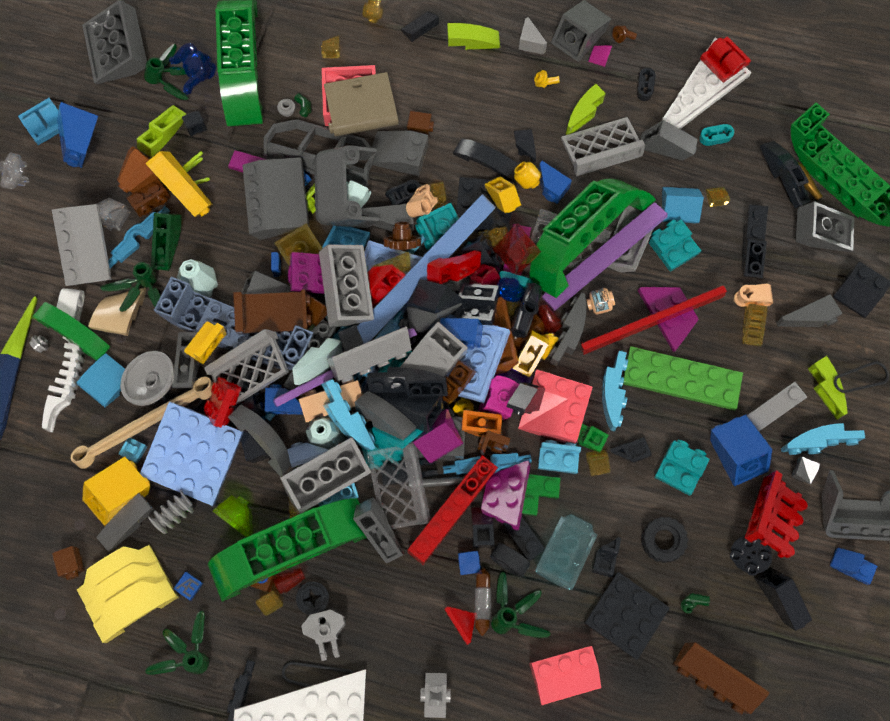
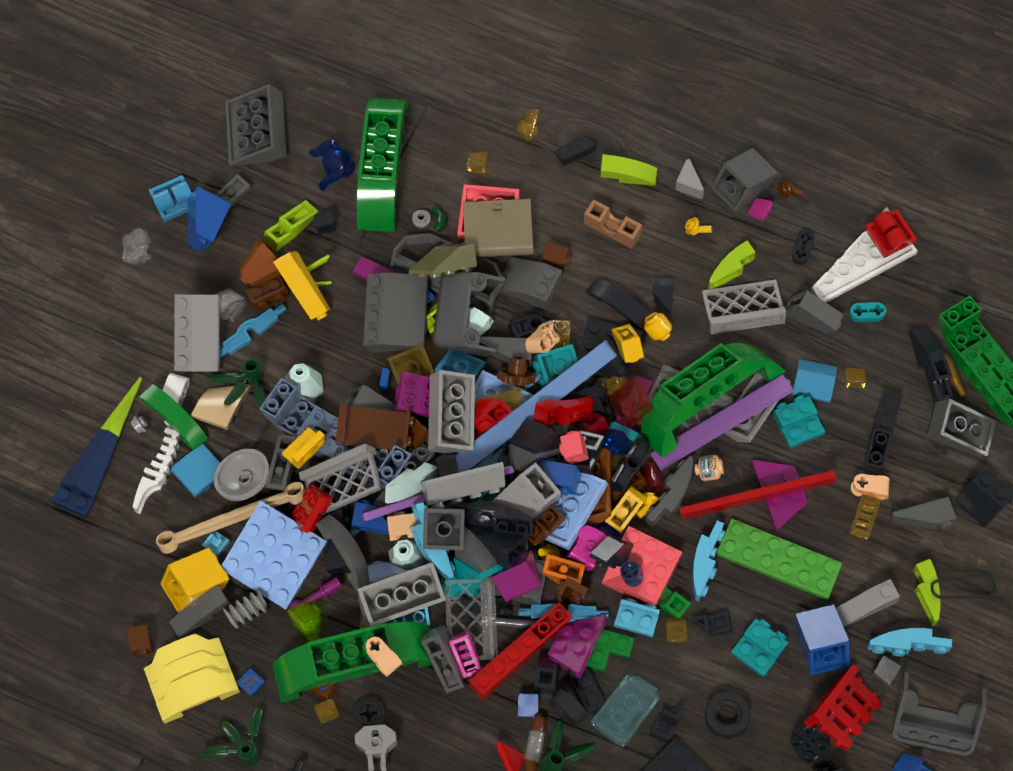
camera: 15 degrees right, 5 degrees down
dark green plant [144,44,198,100] -> none
dark green slope [151,213,182,271] -> none
clear red cone [273,568,305,594] -> none
blue slope [539,161,572,204] -> none
none -> dark grey hinge [213,174,251,210]
none -> magenta pin [290,577,343,616]
none -> light nougat piece [366,637,403,677]
none -> olive slope [409,244,477,278]
none -> dark grey slope [423,508,465,550]
none -> dark pink slope [449,631,482,678]
none -> coral brick [559,431,589,464]
none -> medium nougat arch [584,199,642,249]
none -> dark blue wheel [620,561,643,587]

